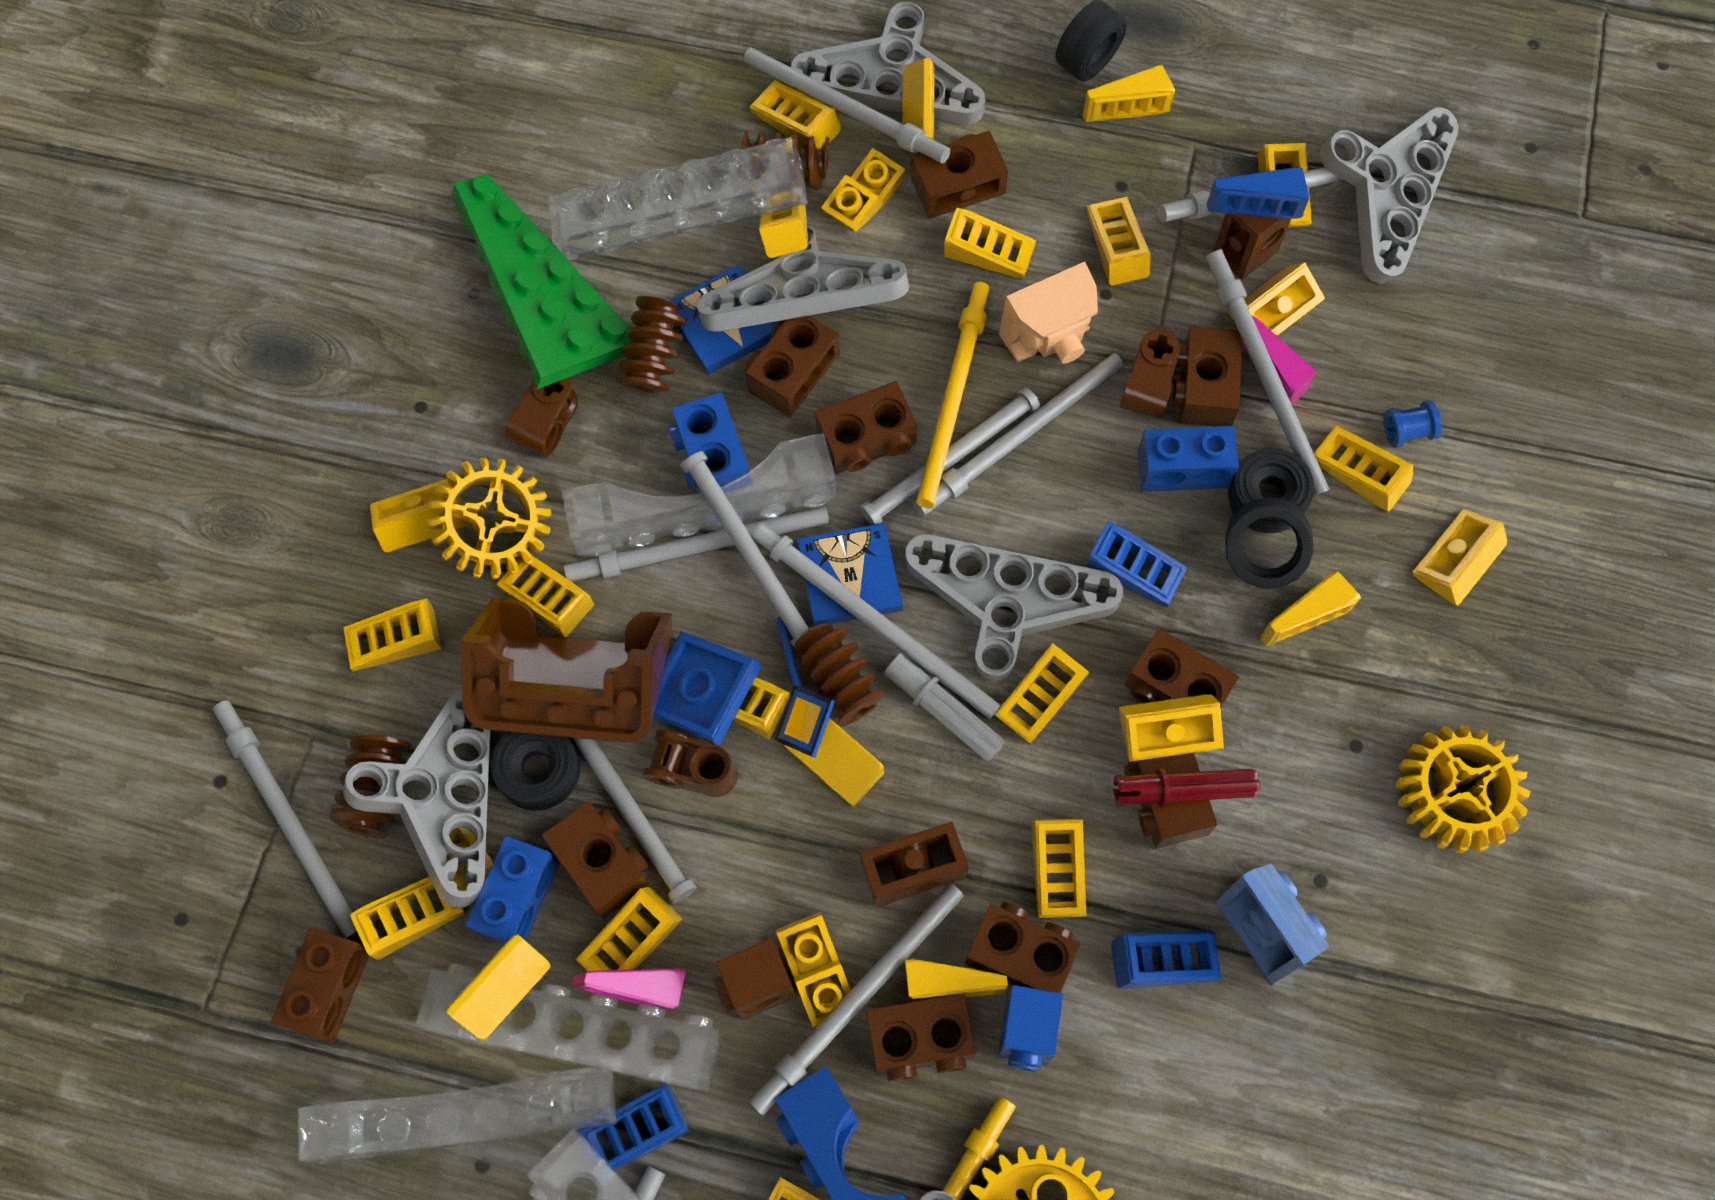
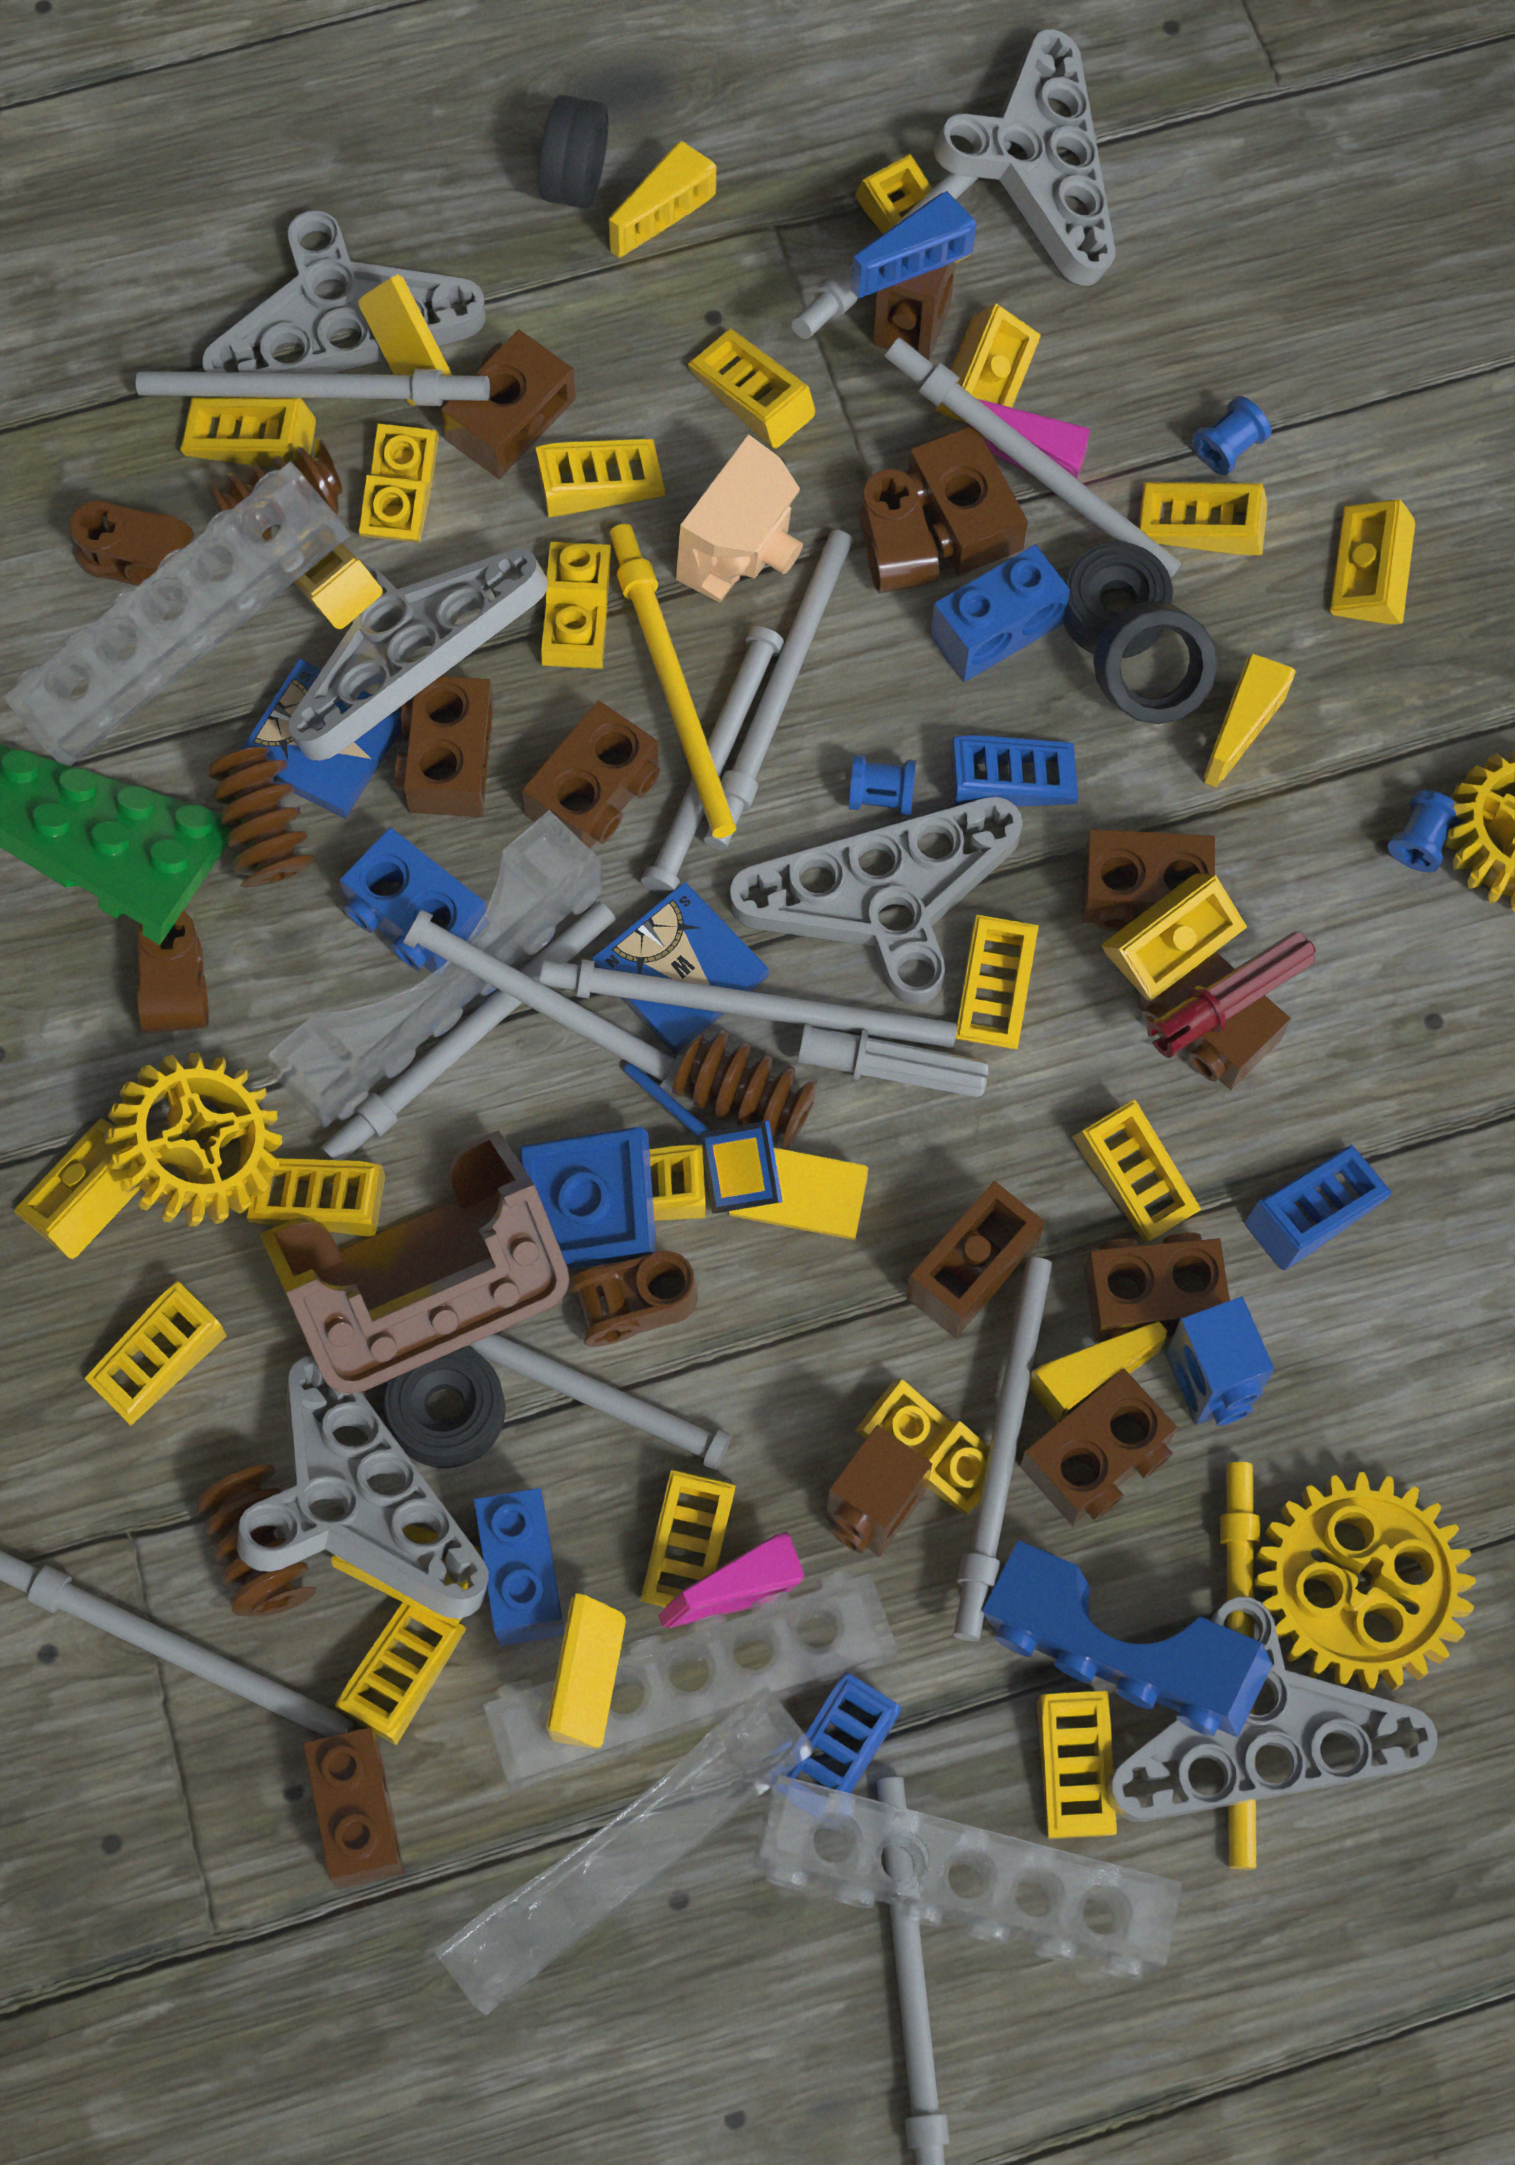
camera: 35 degrees left, 0 degrees up
reddish brown brick [542,801,650,919] -> none
medium blue slope [1215,863,1329,985] -> none
none -> reddish brown piece [70,500,194,594]
none -> yellow slope [541,542,611,669]
none -> blue bush [849,754,916,816]
none -> blue bush [1387,790,1462,873]

